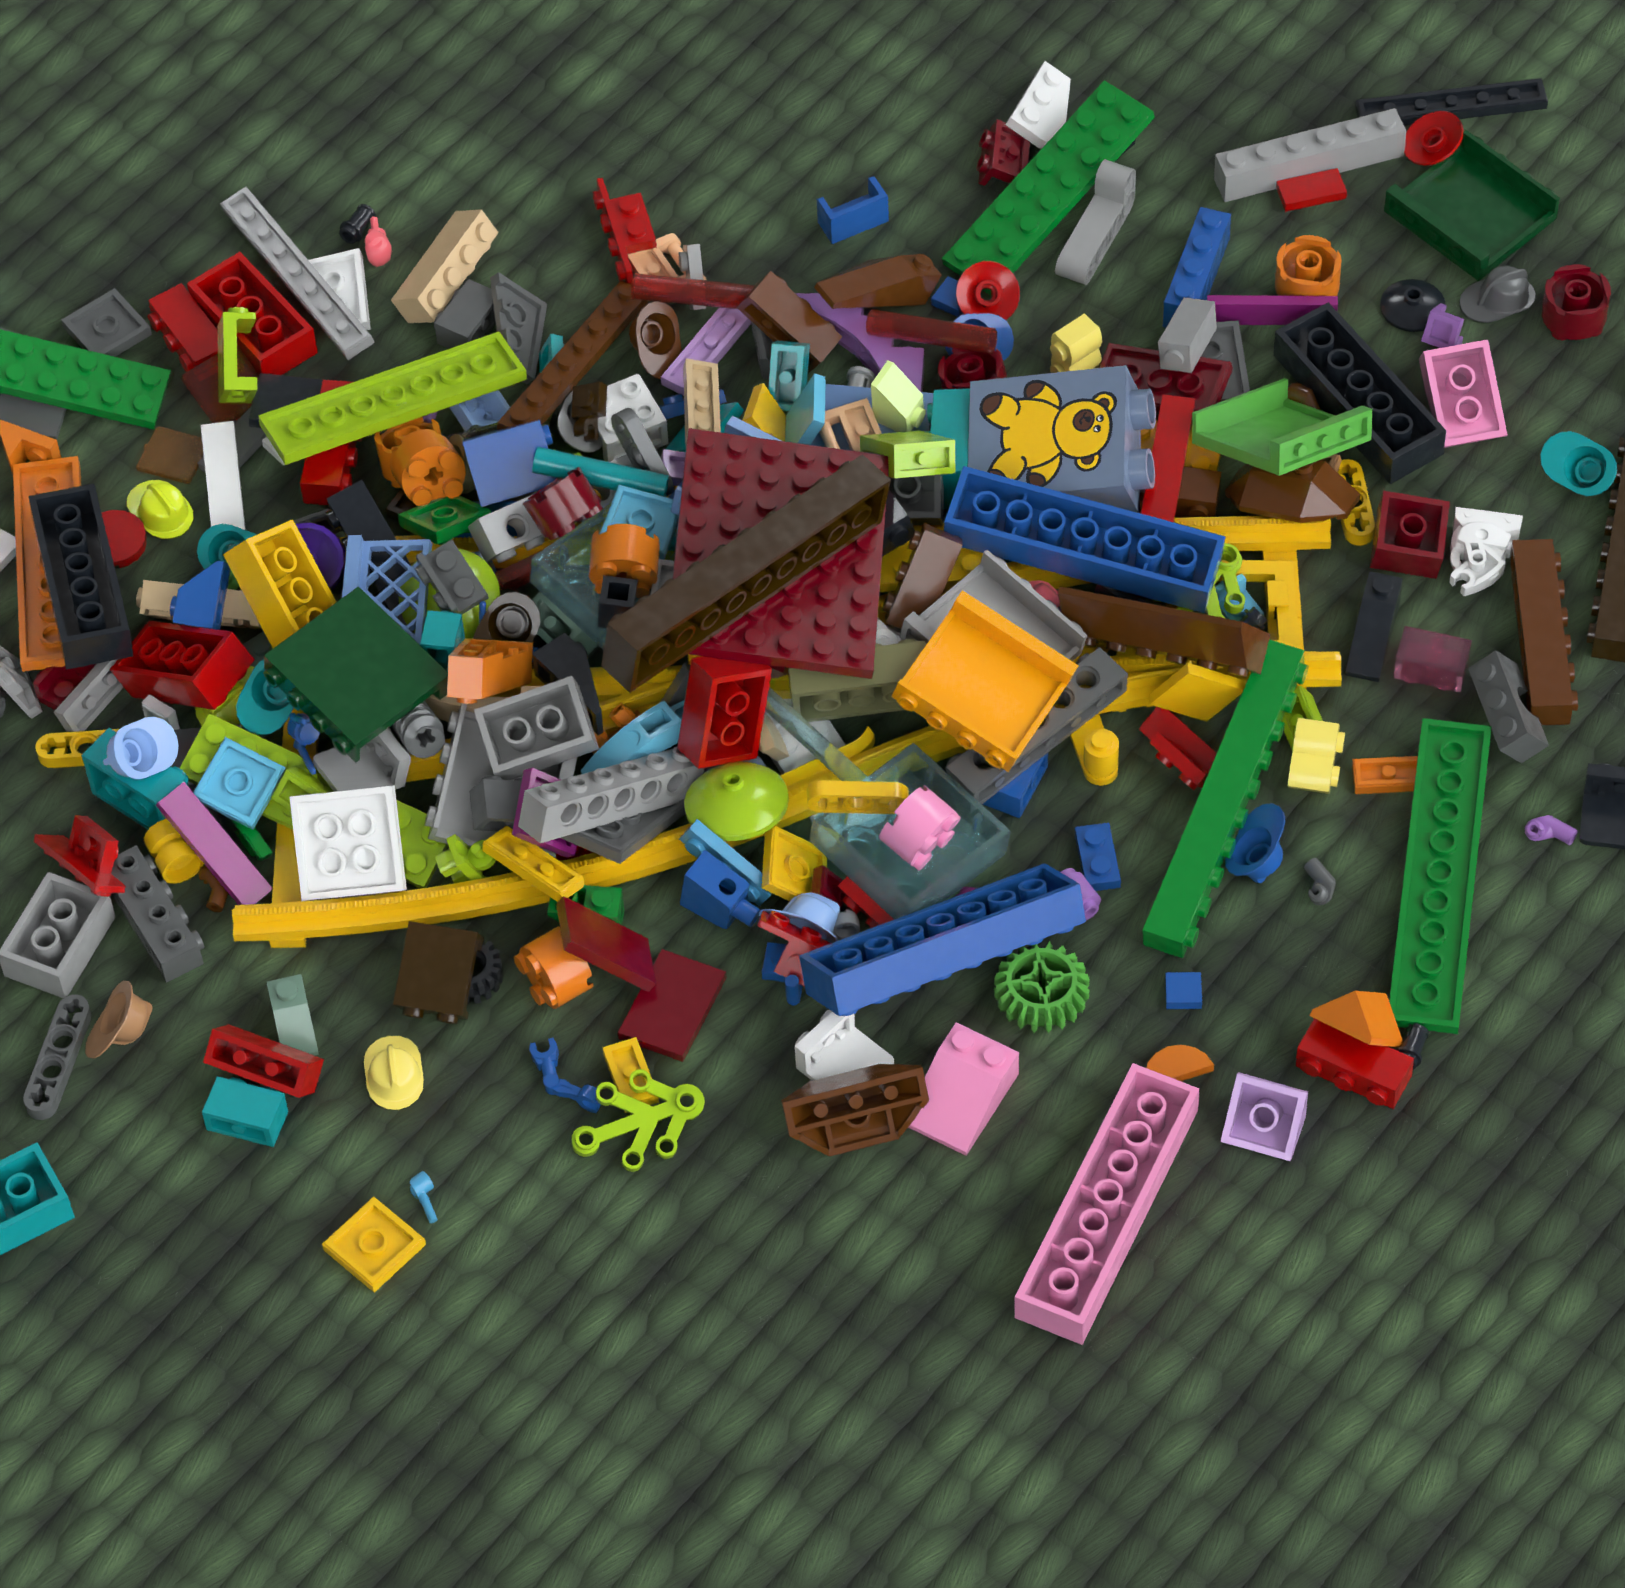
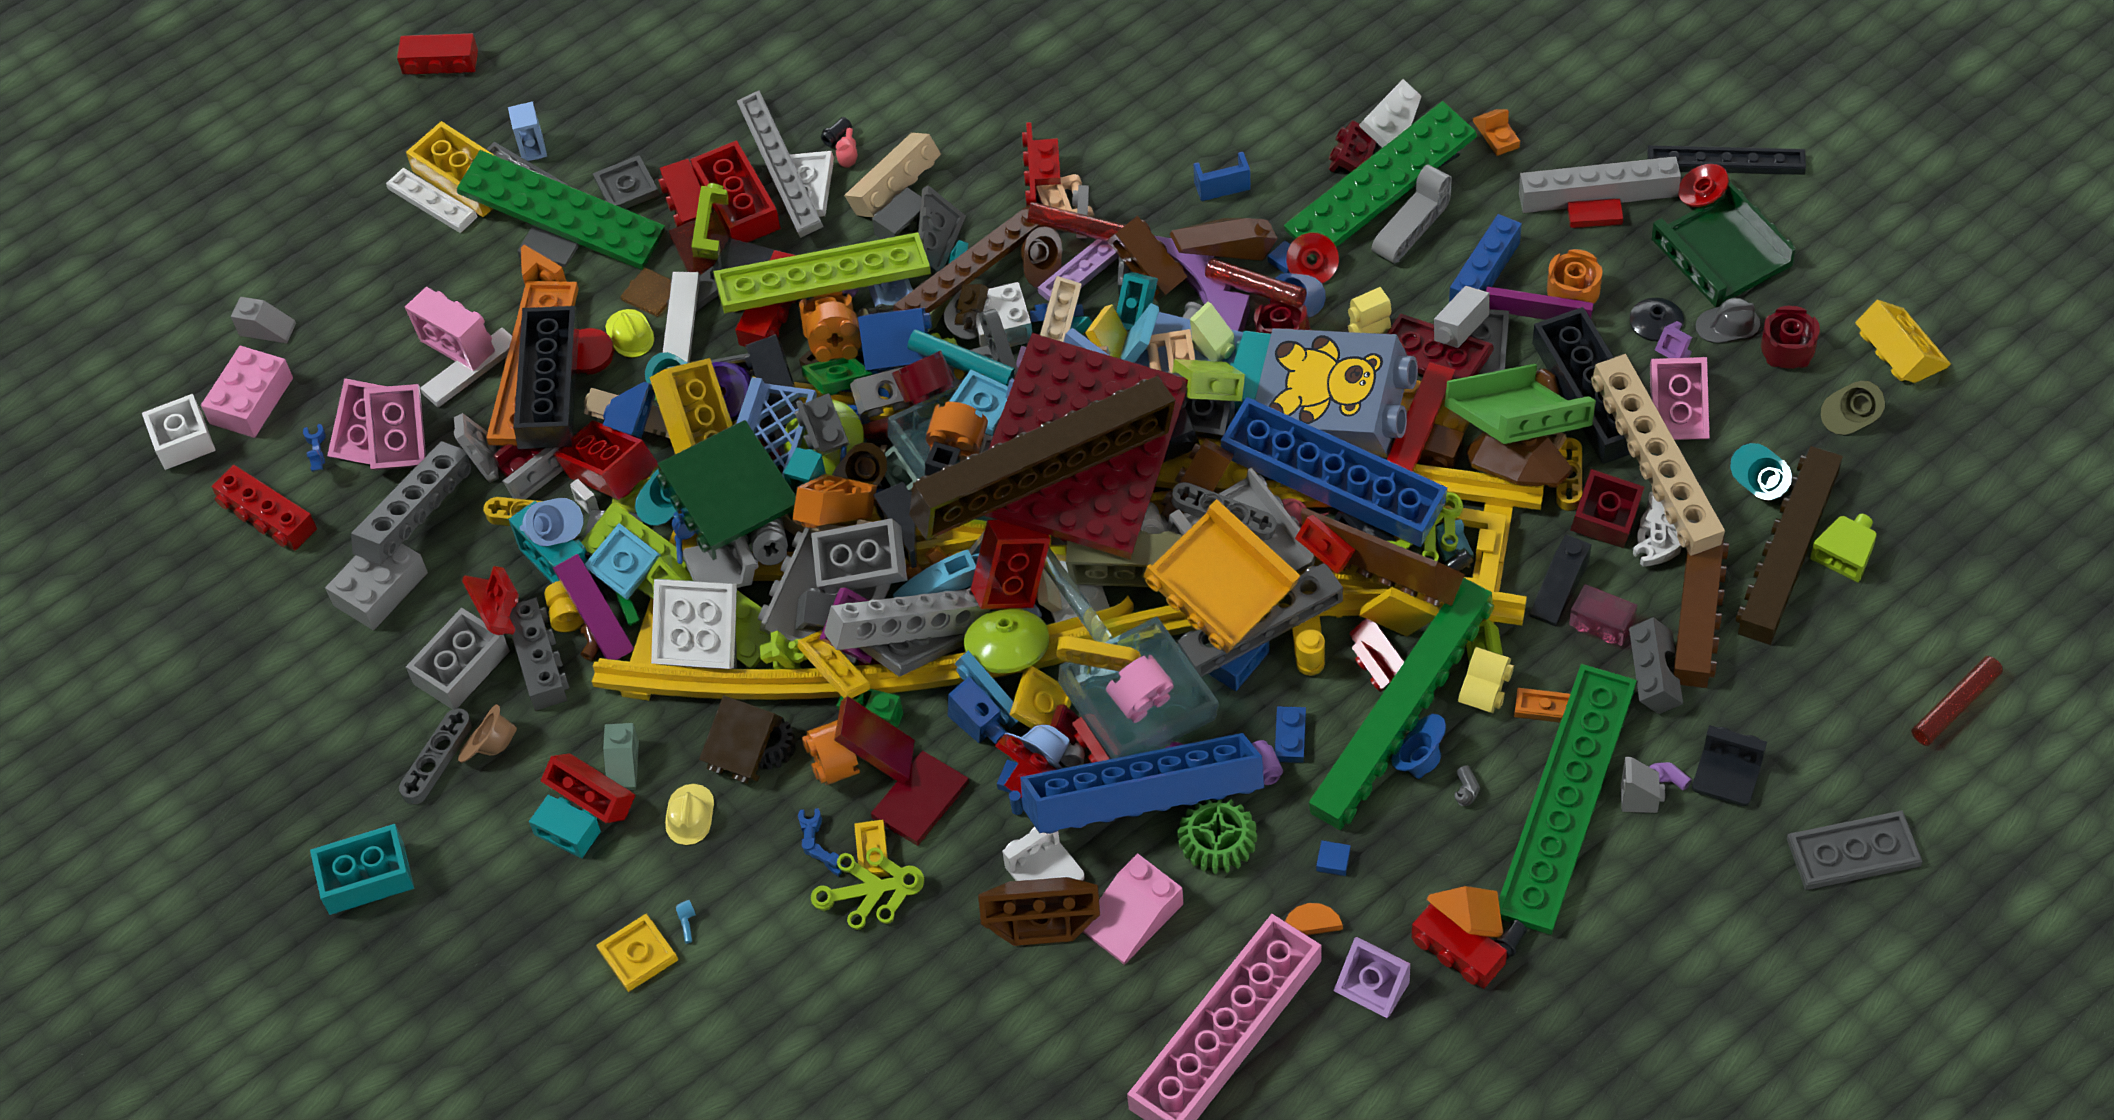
camera: 15 degrees right, 0 degrees up
none -> dark grey beam [1171,482,1277,541]
none -> red plate [1295,515,1355,574]
none -> orange slope [1473,109,1520,156]
none -> tan brick [1591,354,1725,556]
none -> light grey slope [1621,757,1665,813]

